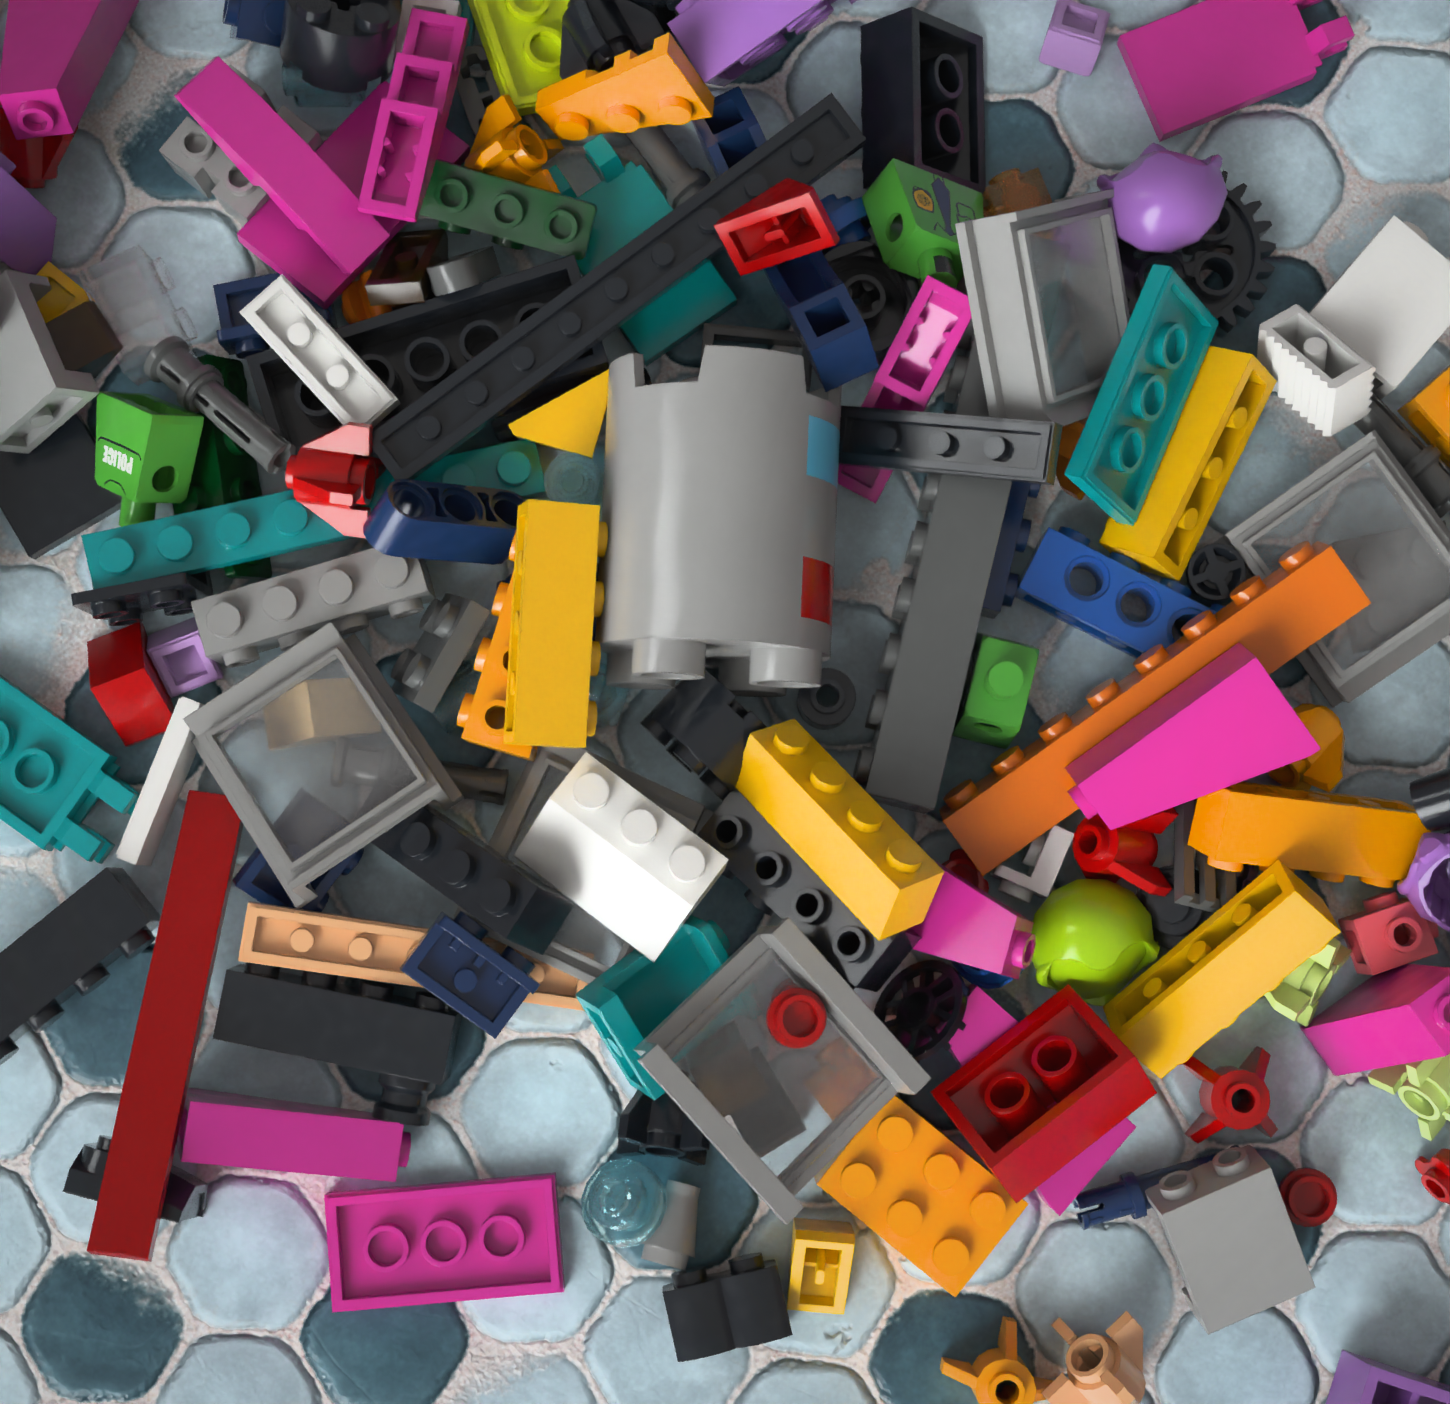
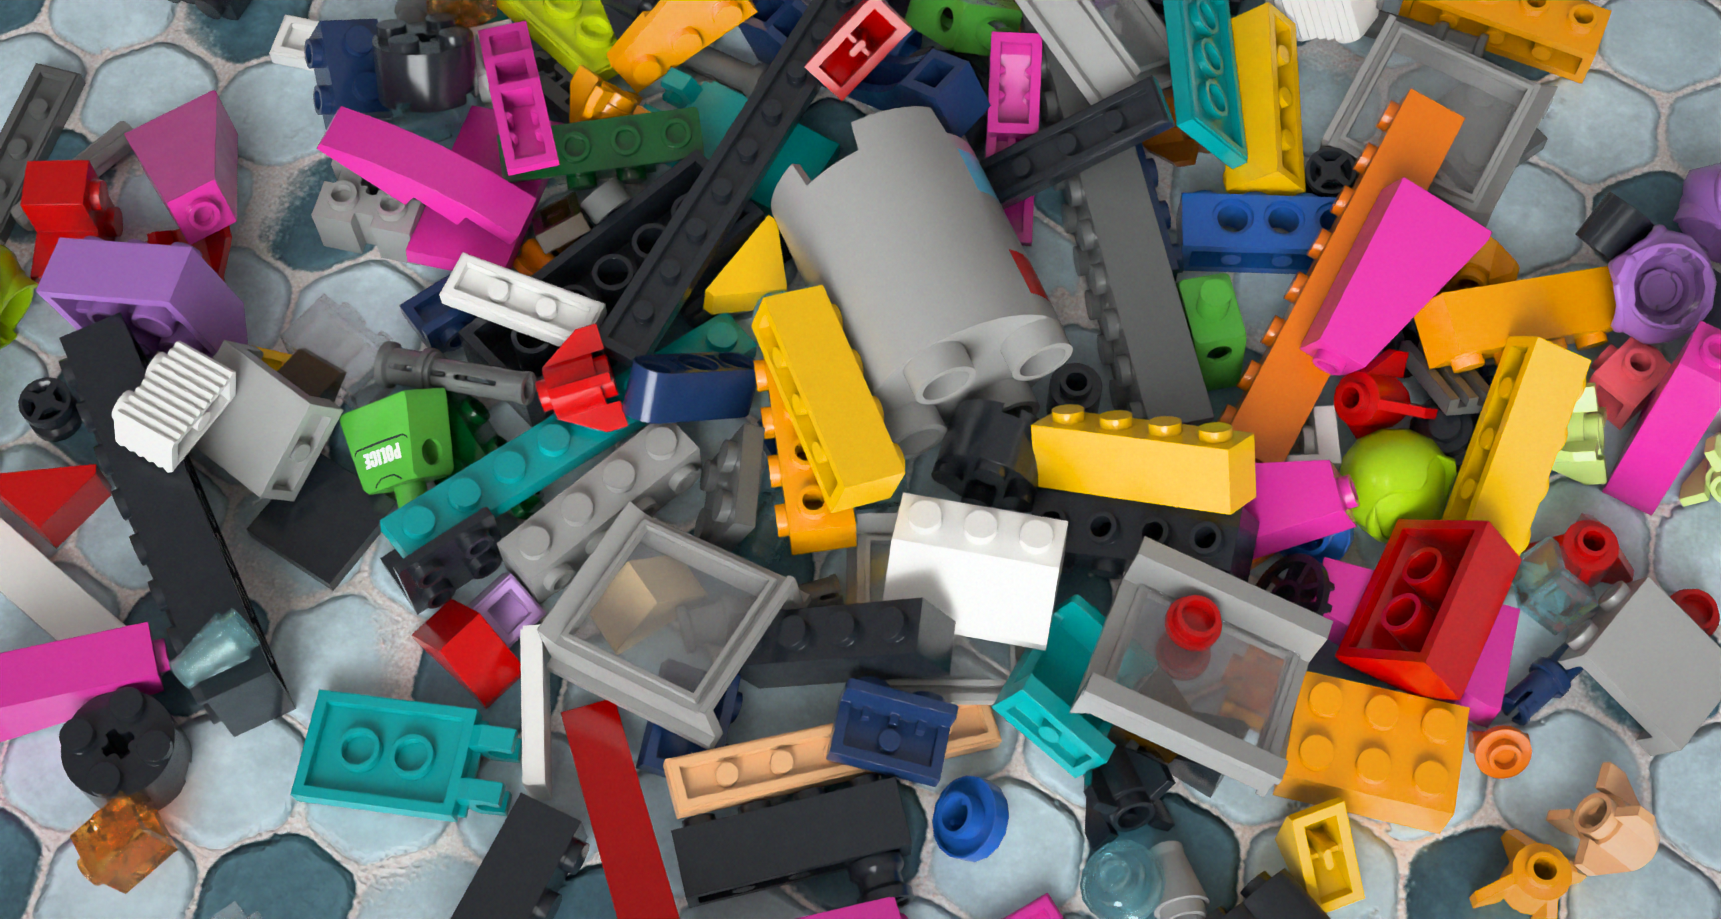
camera: 25 degrees left, 20 degrees down
none -> blue plate [932,776,1009,862]
none -> orange plate [1468,725,1532,779]
none -> clear light blue panel [1512,536,1598,636]

